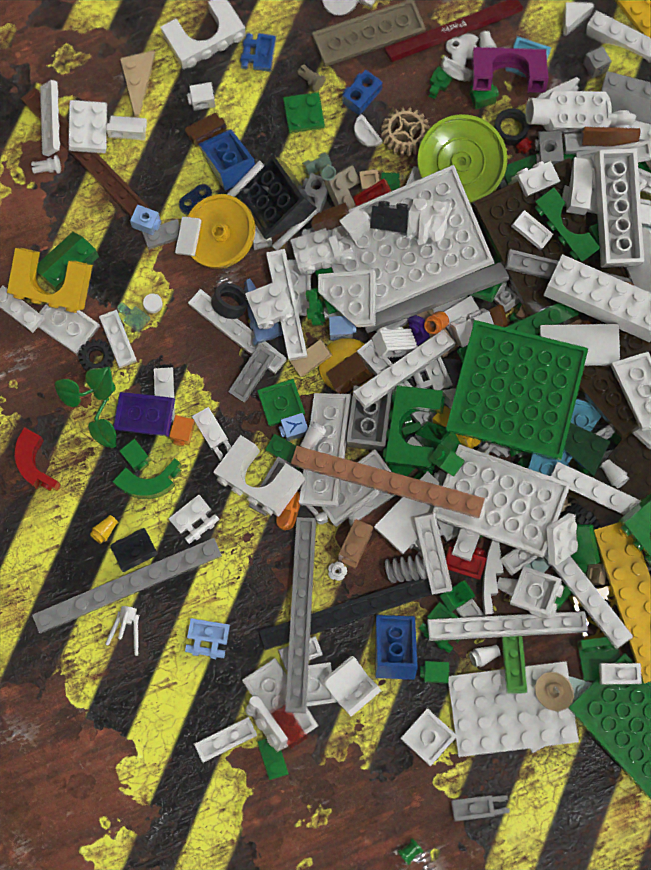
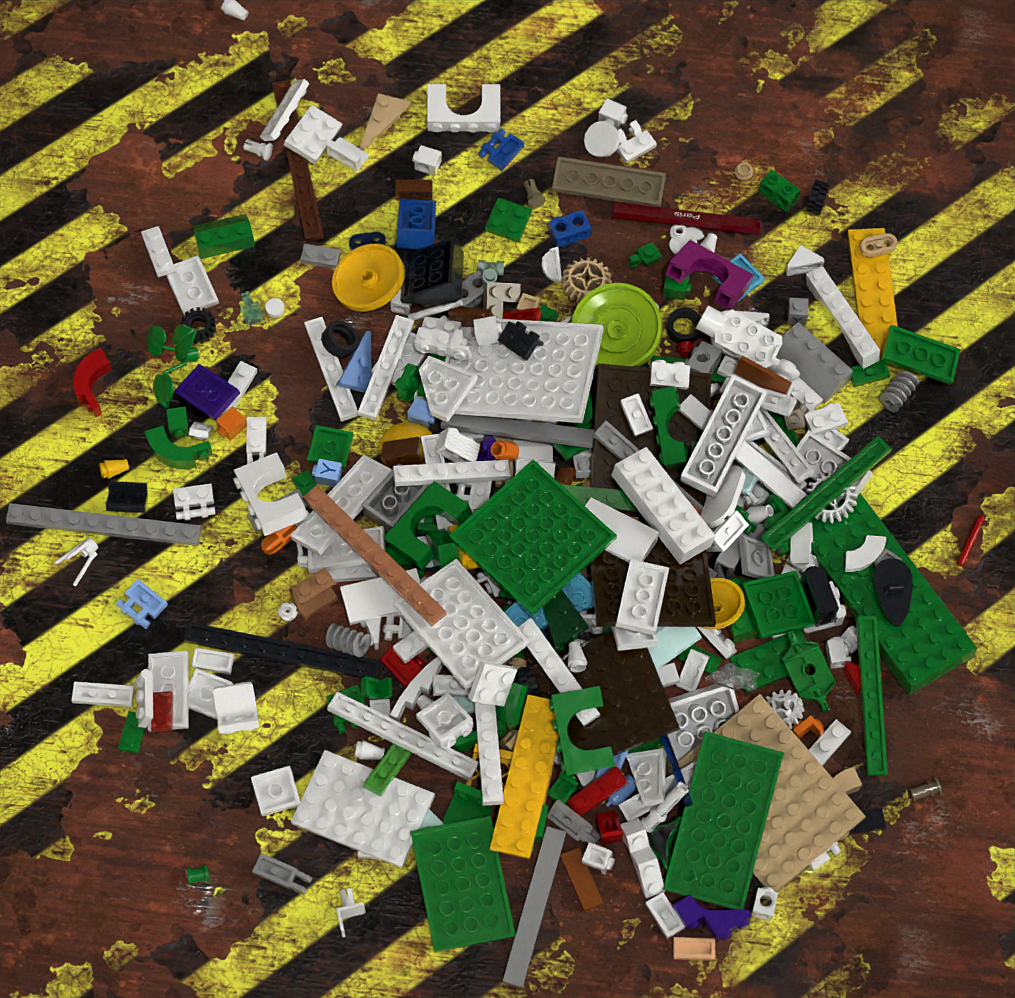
camera: 30 degrees right, 10 degrees down
yellow arch [7,248,93,313] -> none
white tile [99,310,137,368] -> none
light blue brick [130,205,161,235] -> none
white tile [175,217,202,256] -> none
white bar [227,161,264,197] -> none
light grey plate [228,344,276,402] -> none
white plate [245,280,295,330] -> none
light grey plate [285,517,316,713] -> none
tan tile [290,339,332,377] -> none
white cone [301,421,326,449] -> none
blue slope [375,615,417,680] -> none
white plate [407,198,451,245] -> none
white plate [415,513,452,594] -> none
green brick [420,661,449,684] -> none
green brick [429,444,465,477] -> none
white tile [441,56,472,81] -> none
tan dish [535,672,574,711] -> none
white slope [566,157,593,215] -> none
white plate [599,663,642,684] -> none
none -> white plate [189,422,213,440]
none -> white bracket [336,888,365,937]

